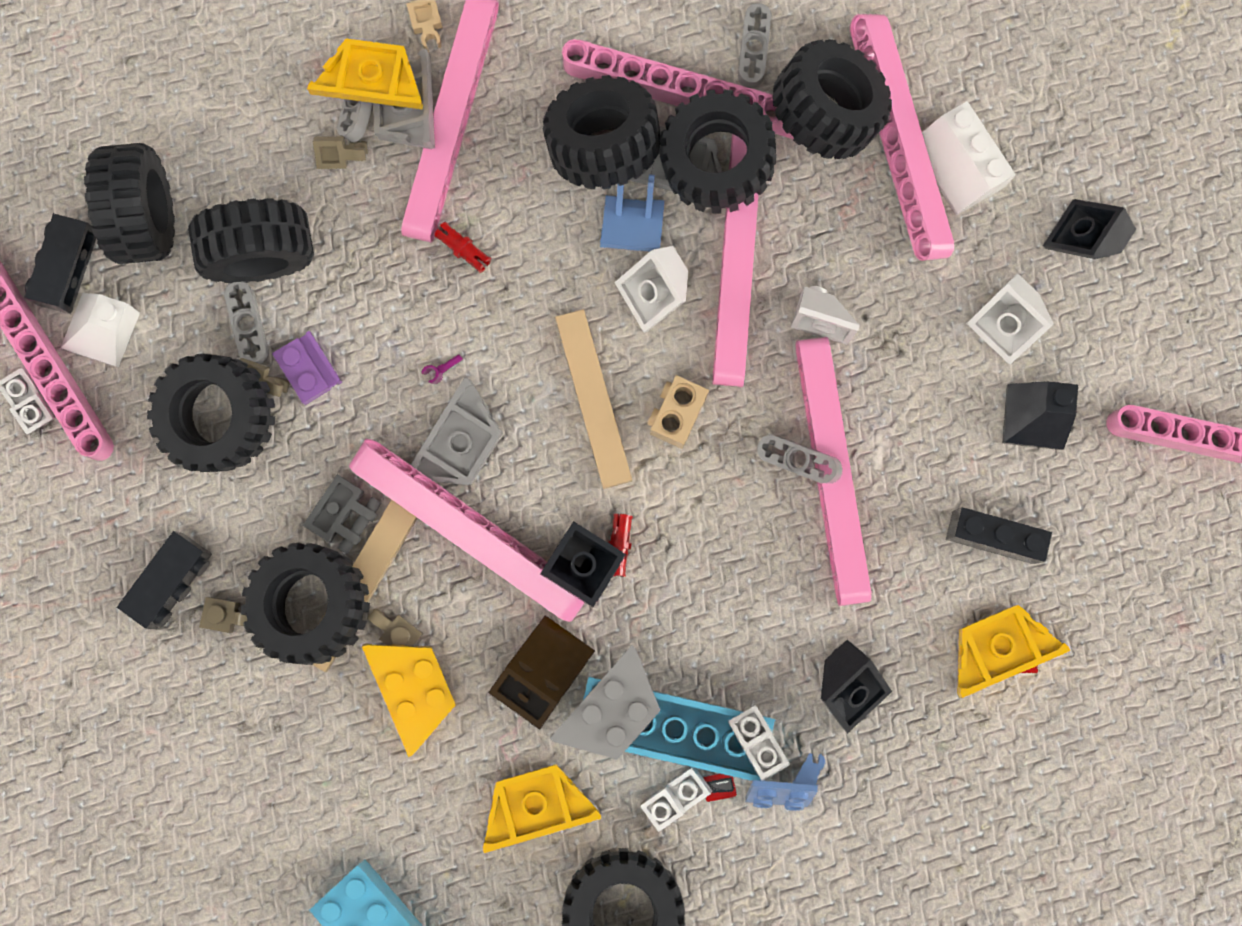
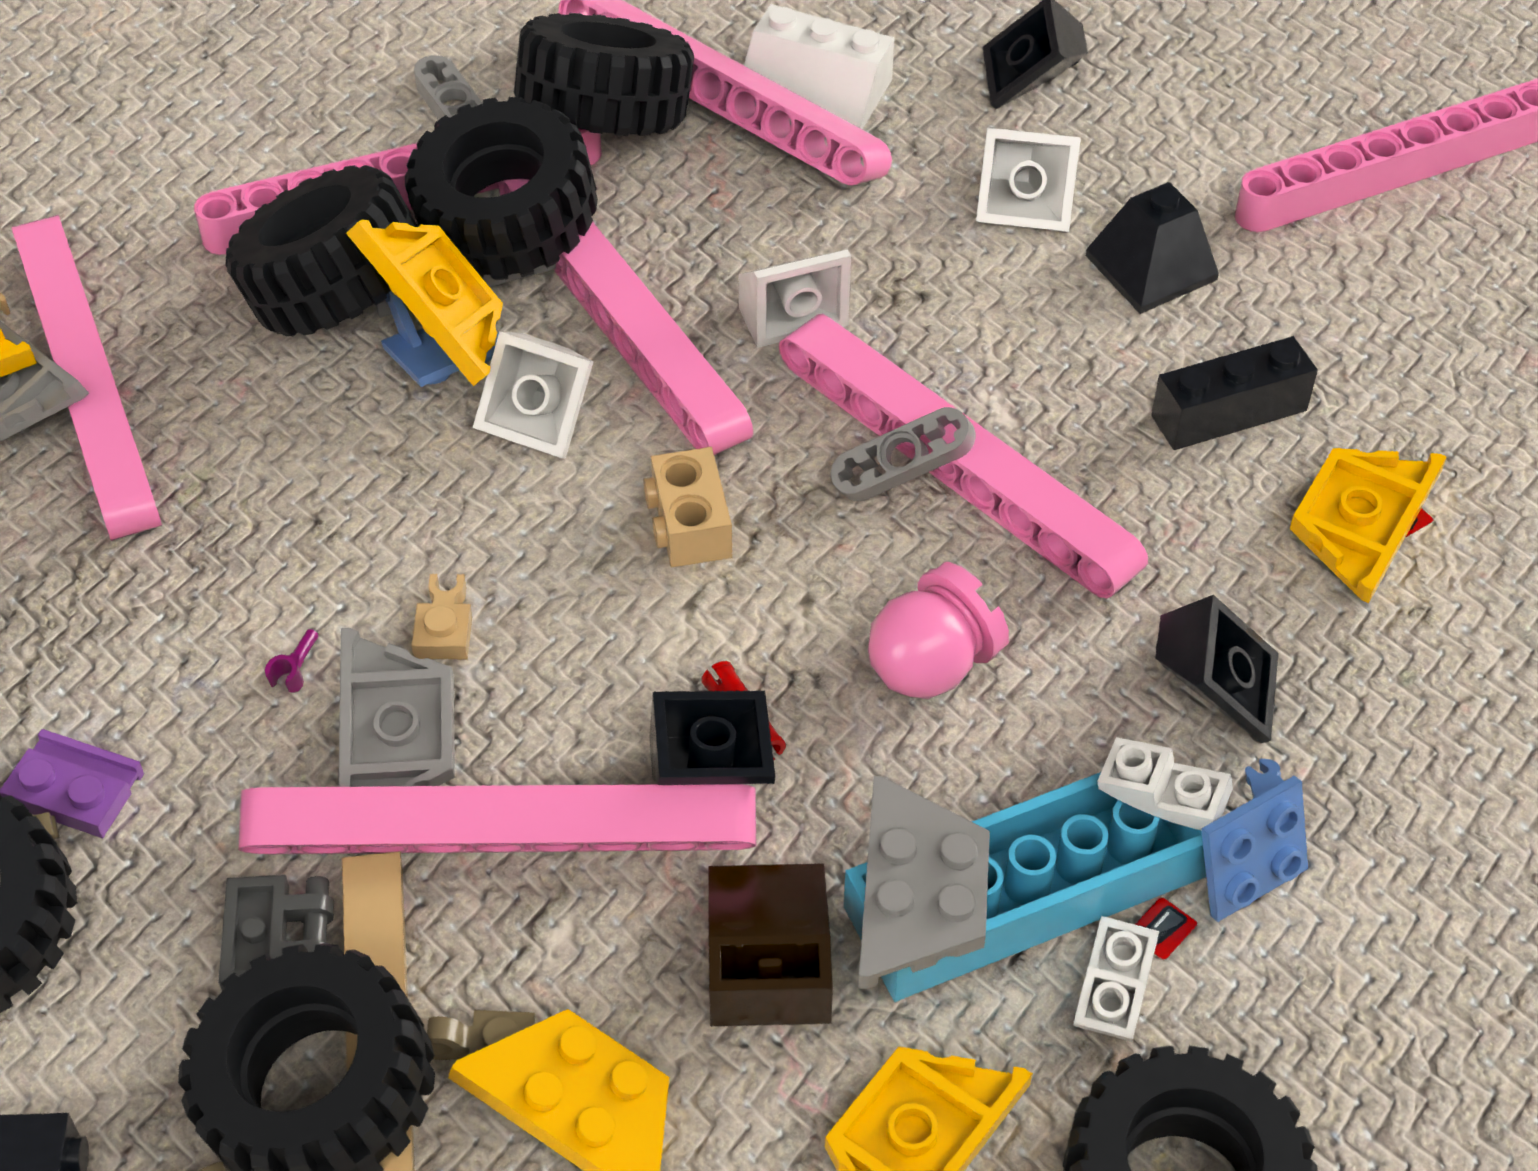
camera: 35 degrees left, 30 degrees down
red pin [434,222,492,273] -> none
tan tile [555,309,632,490] -> none
none -> yellow wing [346,220,503,386]
none -> tan plate [411,574,472,660]
none -> bright pink tile [868,562,1009,699]

